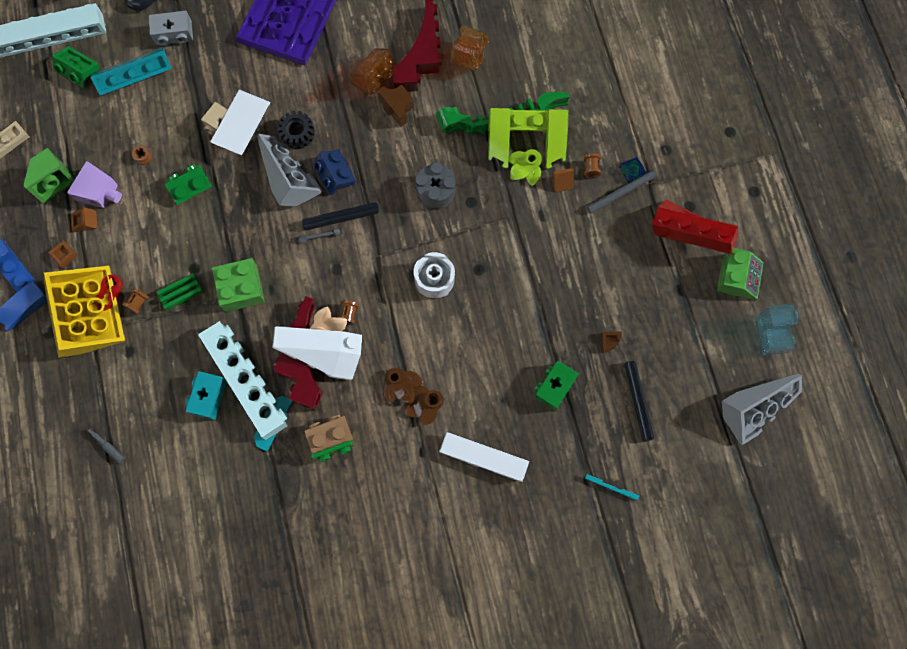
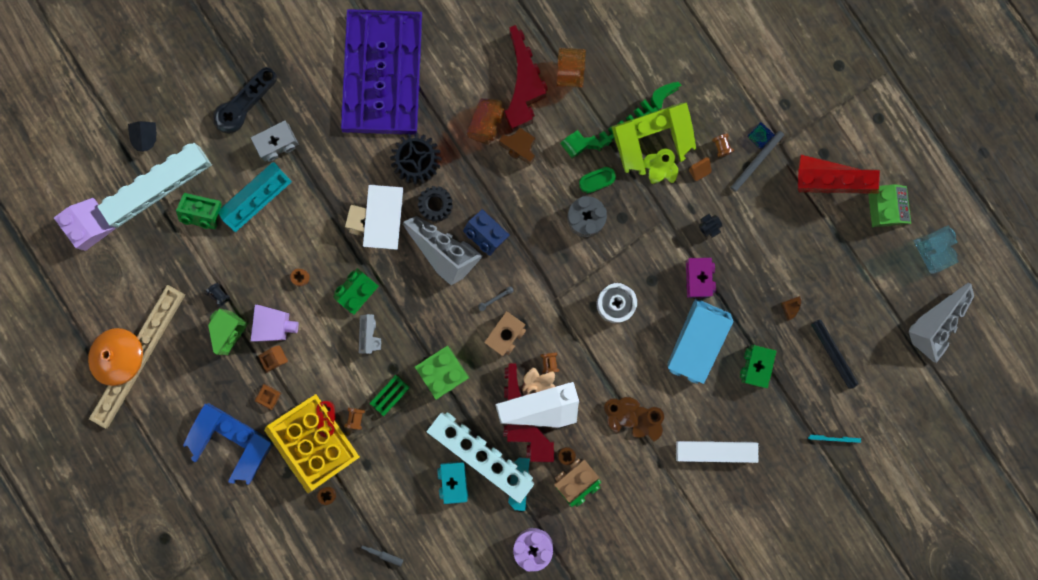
camera: 15 degrees left, 10 degrees up
black axle [302,202,379,230] -> none
none -> black bush [205,283,230,308]
none -> reddish brown bush [317,487,336,505]
none -> light grey hinge [359,315,381,354]
none -> black gear [390,133,442,185]
none -> medium nougat brick [484,311,526,356]
none -> lavender brick [513,528,553,571]
none -> reddish brown bush [558,447,576,465]
none -> green tile [579,167,616,194]
none -> medium azure slope [667,298,734,384]
none -> magenta brick [686,258,716,298]
none -> black gear [699,214,723,238]

